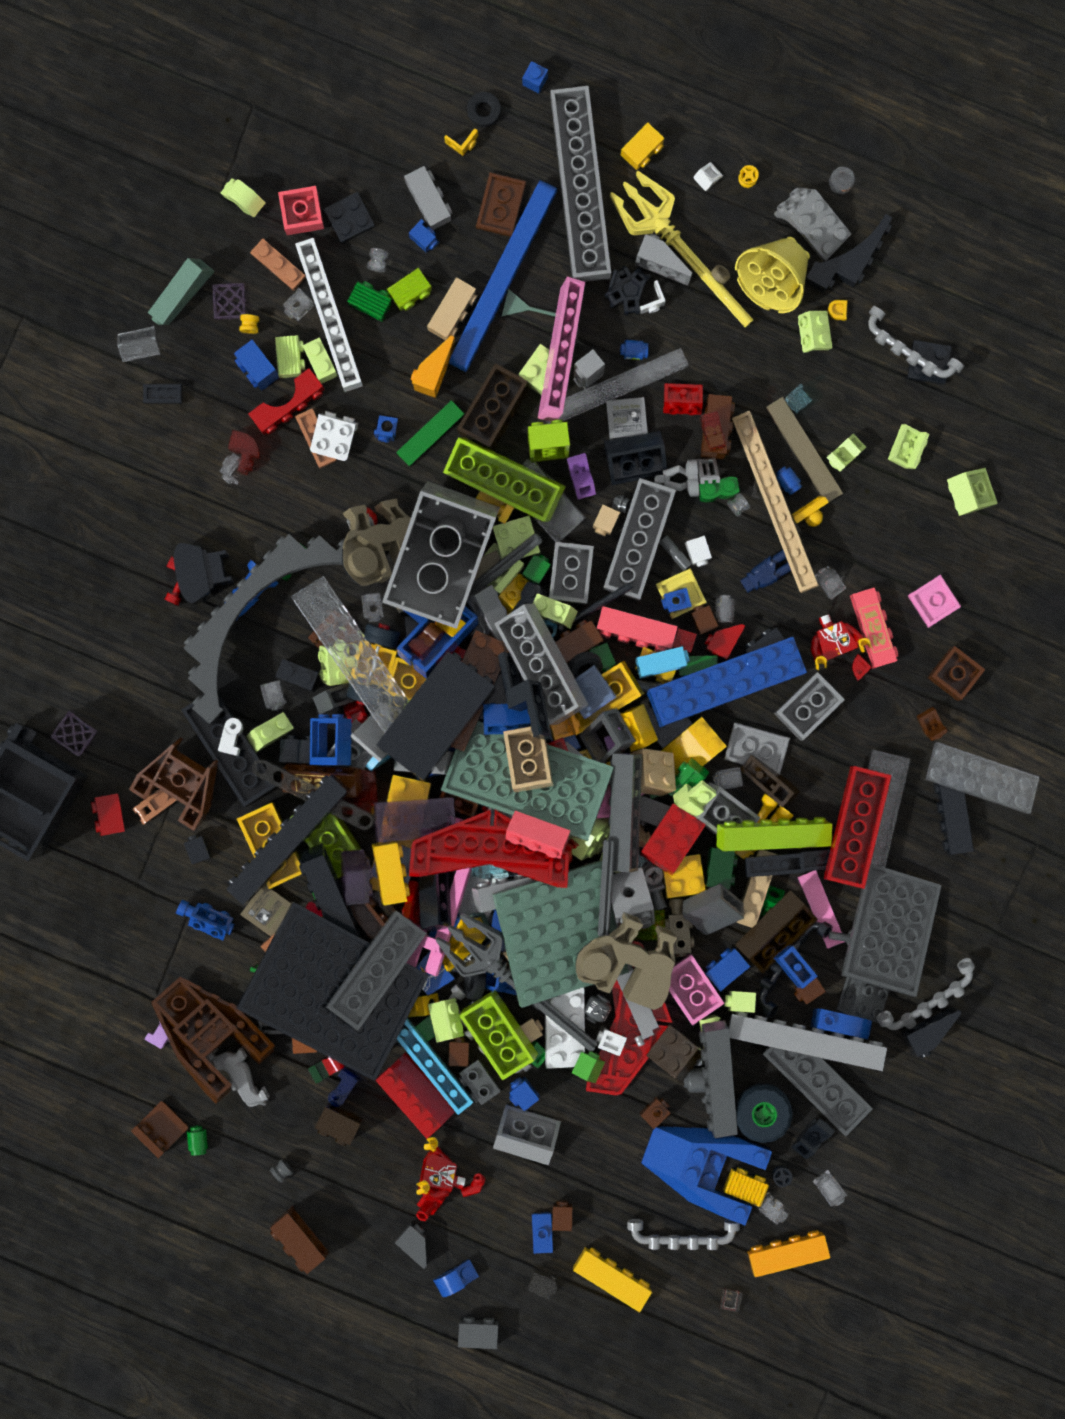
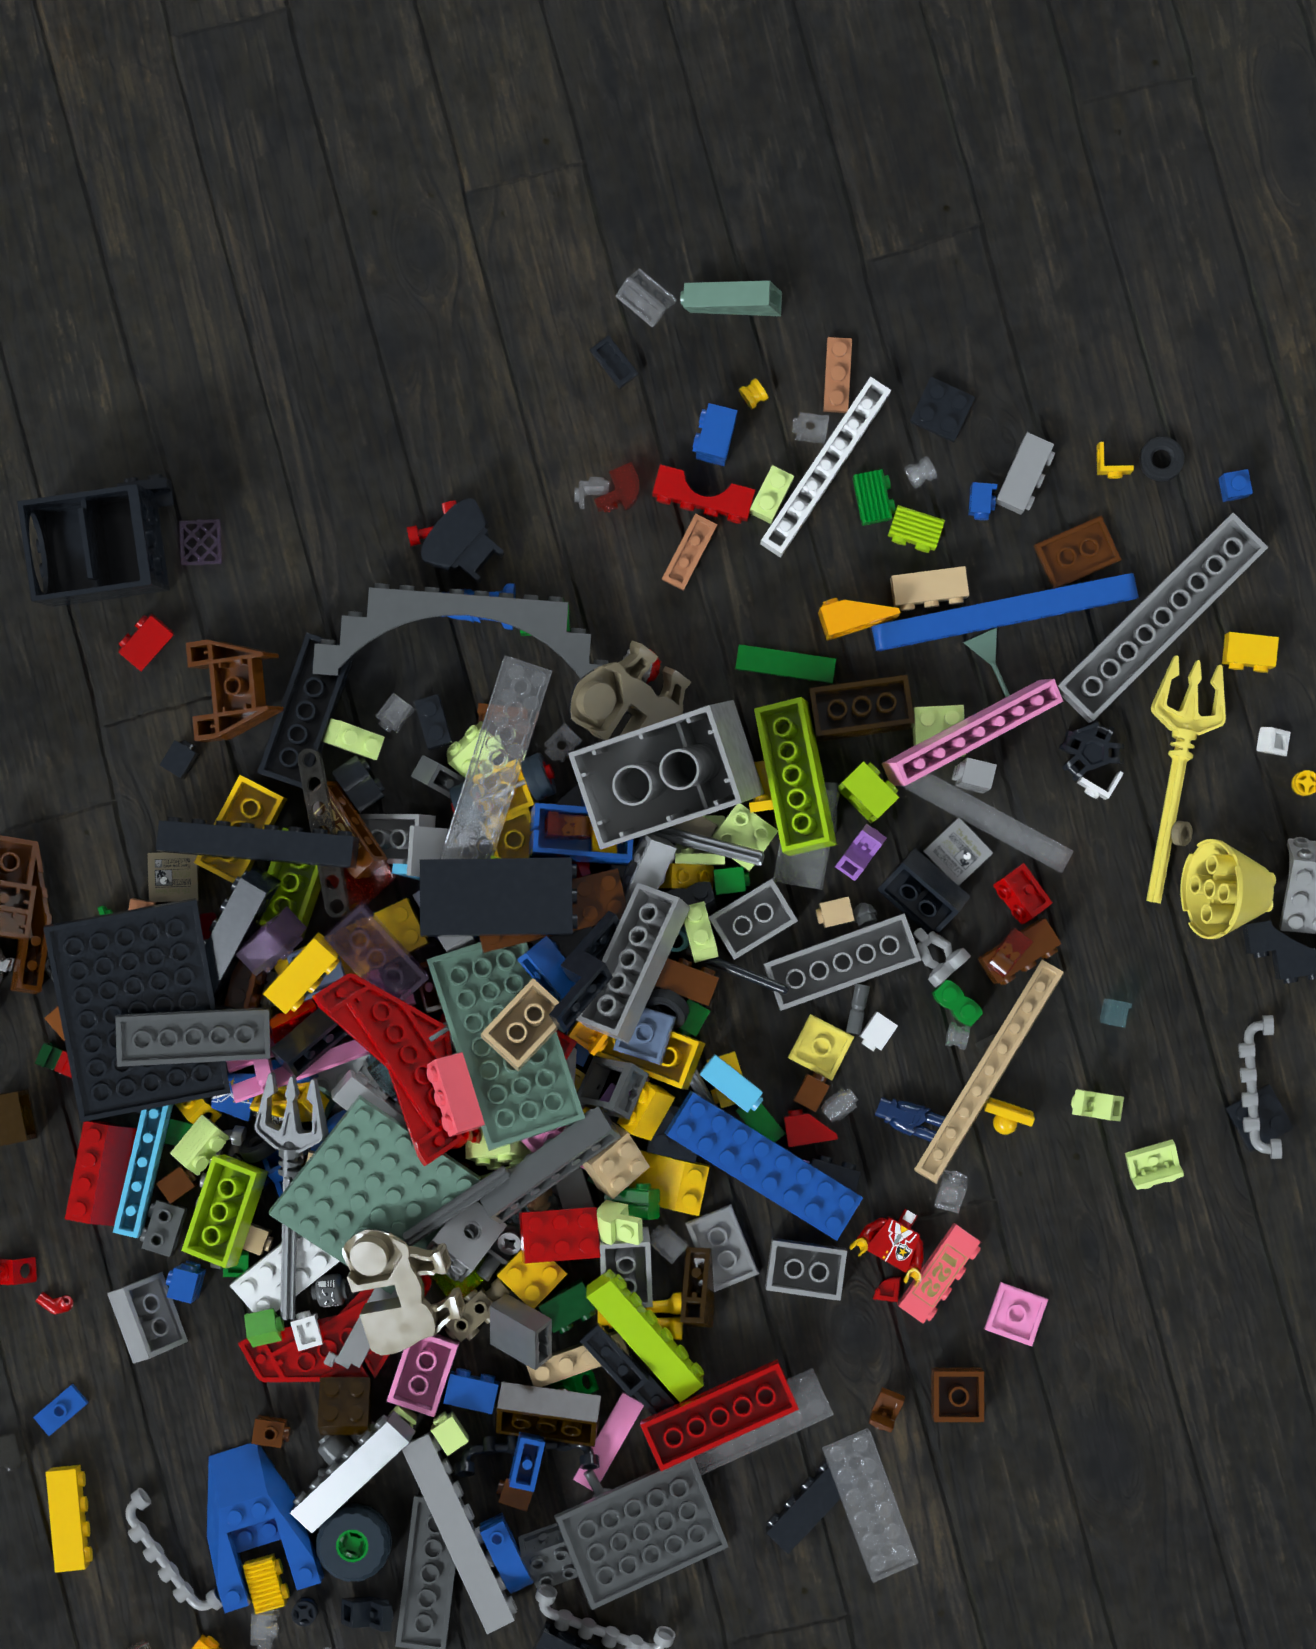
camera: 60 degrees right, 0 degrees up
nougat plate [132,789,177,825] -> none
blue brick [176,900,235,940] -> none
clear purple window [212,283,246,319] -> none
white leg [218,718,243,756] -> none
yellowish green brick [221,179,265,217] -> none
yellowish green brick [275,335,306,378] -> none
coral brick [278,186,324,235] -> none
white bracket [310,411,359,461] -> none
blue window [310,714,352,765] -> none
clear blue leg [328,1068,359,1107] -> none
red slope [343,701,369,723] -> none
blue bracket [374,415,398,443] -> none
red torso [417,1137,465,1201] -> none
reddish brown brick [552,1201,572,1231] -> none
coral brick [596,606,678,652] -> none
blue brick [620,340,648,360] -> none
light grey slope [635,234,692,286] -> none
blue brick [661,588,692,614] -> none
red brick [672,628,697,654] -> none
light grey tile [697,458,720,484] -> none
dark tan tile [766,397,843,502] -> none
blue brick [776,466,802,496] -> none
yellowish green bracket [798,311,832,353] -> none
yellow tile [827,300,847,321] -> none
yellowish green slope [947,468,998,516] -> none

